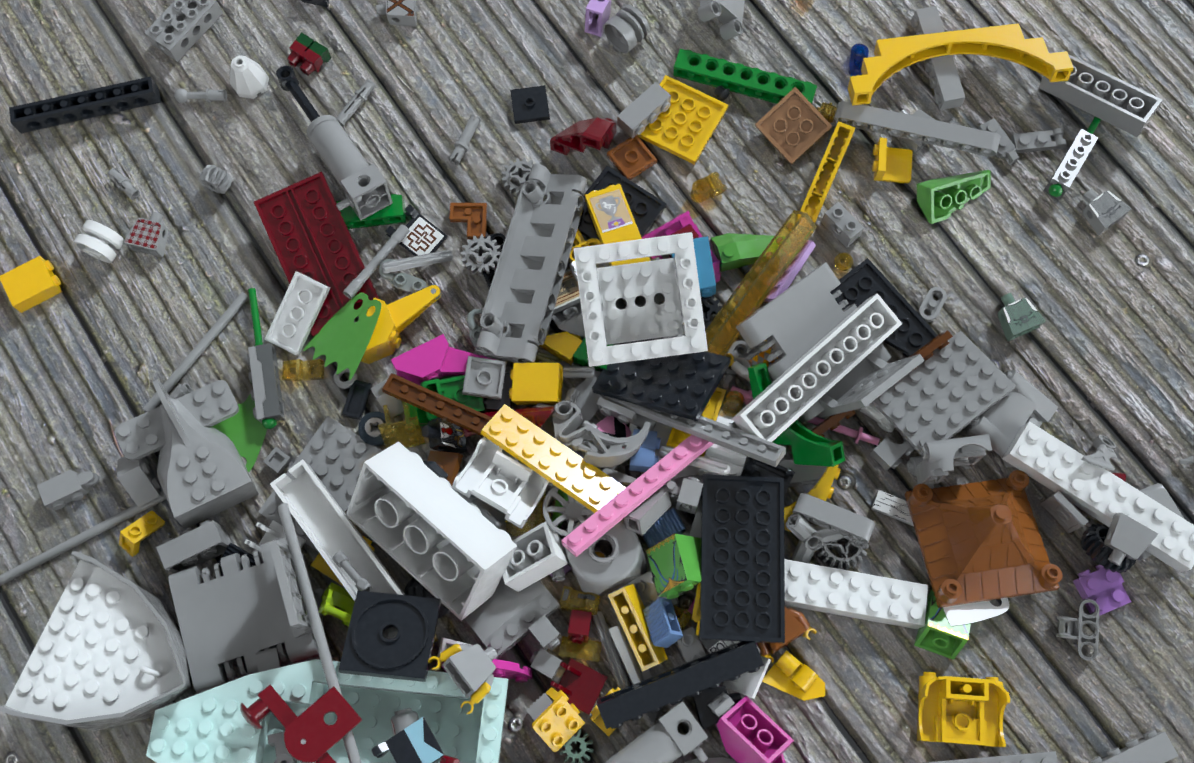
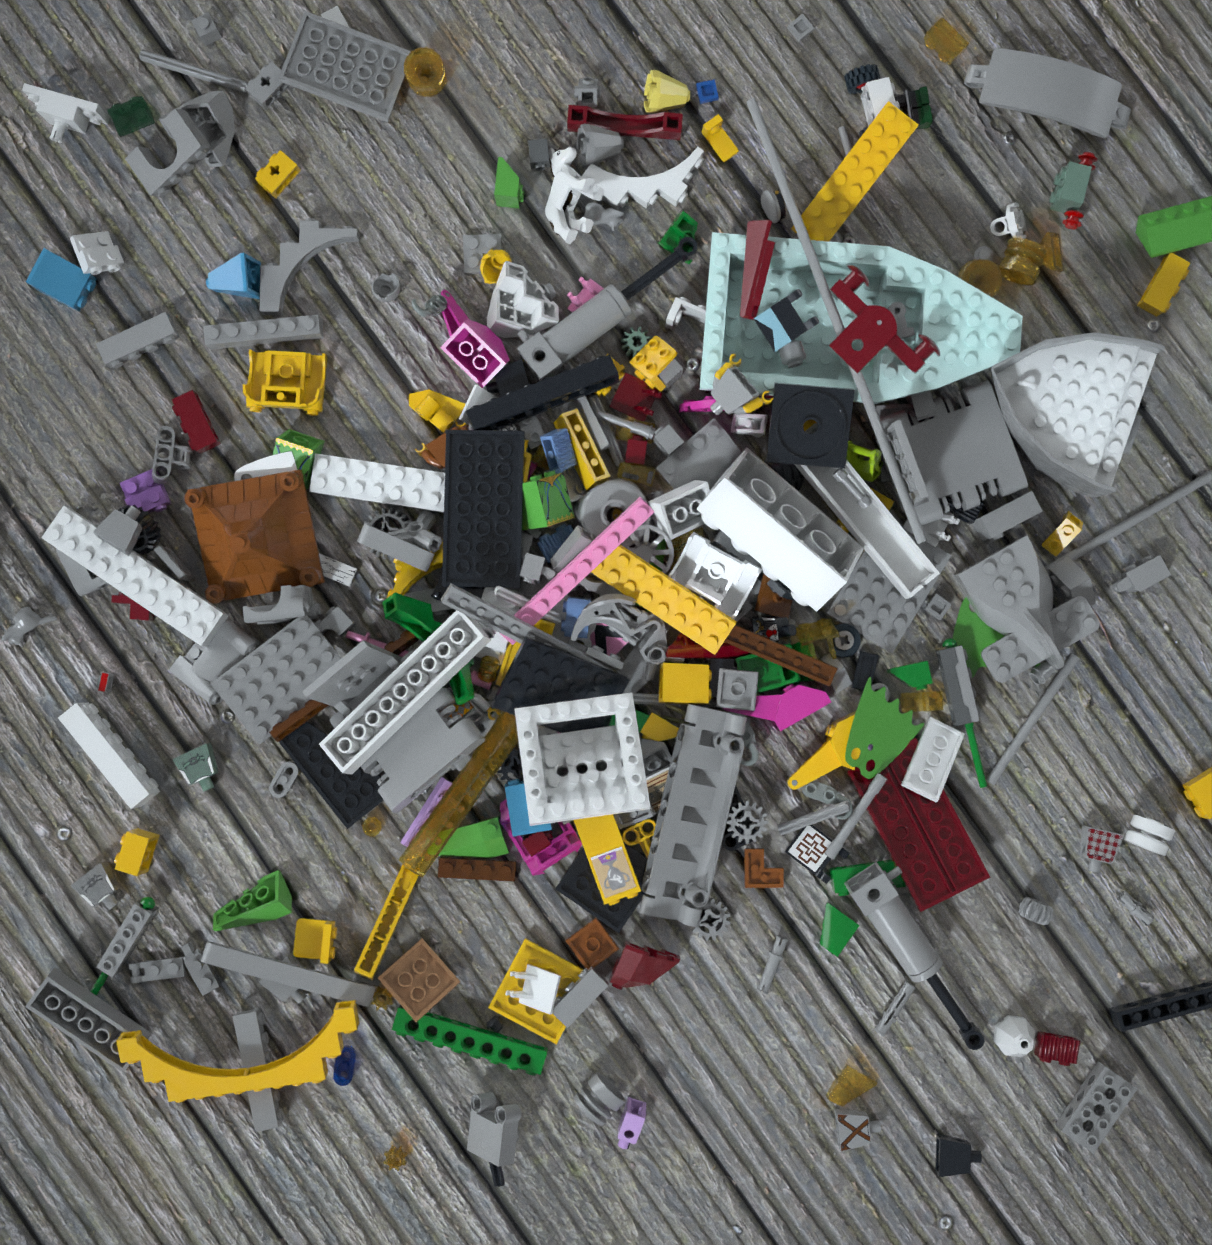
camera: 175 degrees right, 15 degrees up
light grey pin [174,88,227,103] -> none
dark red hips [287,32,331,76] -> none
black plate [510,85,550,124] -> none
light grey brick [530,648,563,680] -> none
clear yellow piece [690,172,727,203] -> none
light grey plate [707,692,735,717] -> none
light grey brick [821,202,864,248] -> none
light grey piece [1081,435,1117,470] -> none
none -> white brick [58,703,160,809]
none -> plate [97,672,115,692]
none -> yellow brick [114,828,160,876]
none -> dark red brick [171,390,221,454]
none -> reddish brown plate [438,857,516,882]
none -> white plate [505,964,561,1014]
none -> light grey pin [595,410,656,440]
none -> green slope [819,902,860,957]
none -> clear yellow slope [826,1064,878,1107]
none -> green slope [887,661,933,690]
none -> dark red brick [1034,1031,1080,1066]

